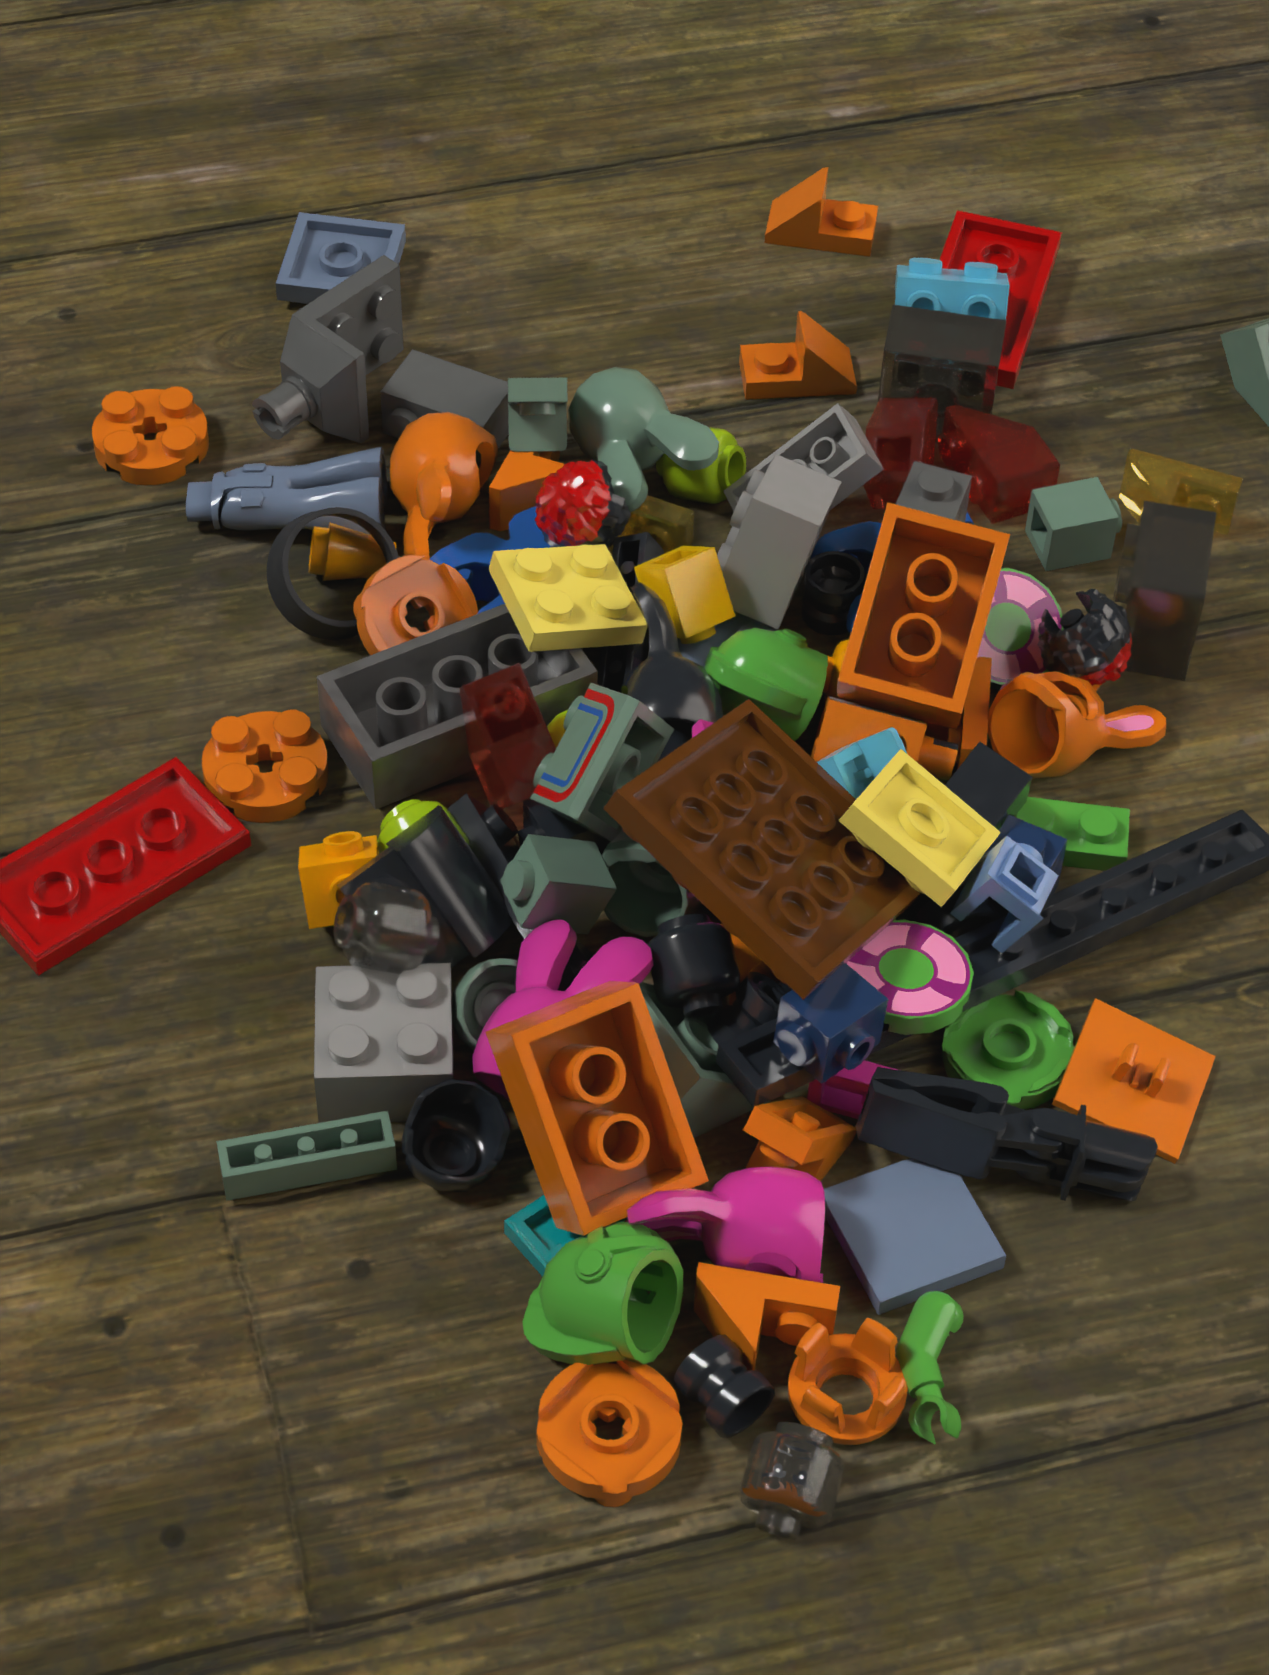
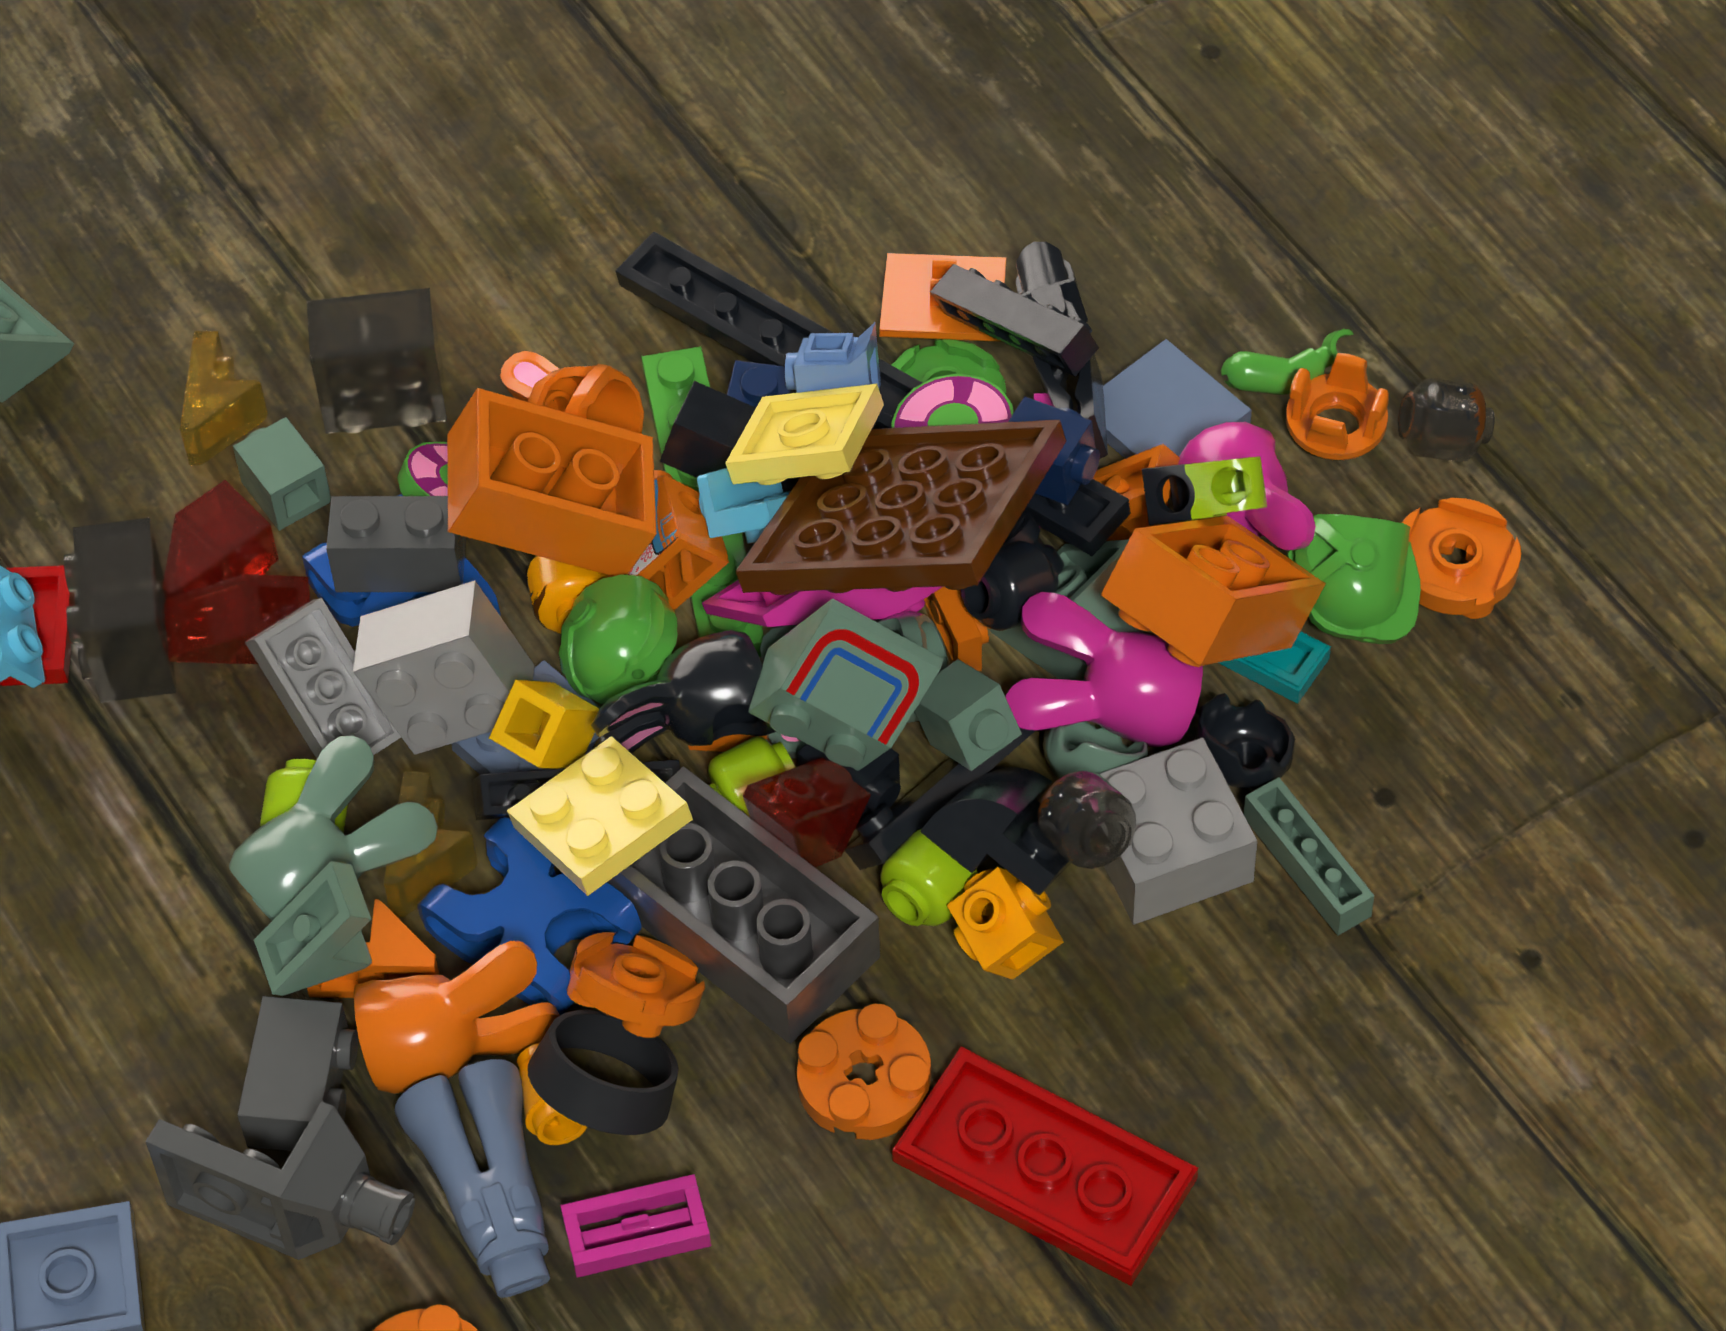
camera: 105 degrees left, 5 degrees up
red piece [535,460,631,548] -> none
black wheel [674,1334,775,1438] -> none
orange slope [694,1262,840,1370] -> none
orange slope [739,311,857,400] -> none
black piece [1037,589,1132,686] -> none
none -> dark pink tile [560,1174,711,1278]
none -> piece [930,264,1099,376]
none -> lime leg [1142,456,1267,526]

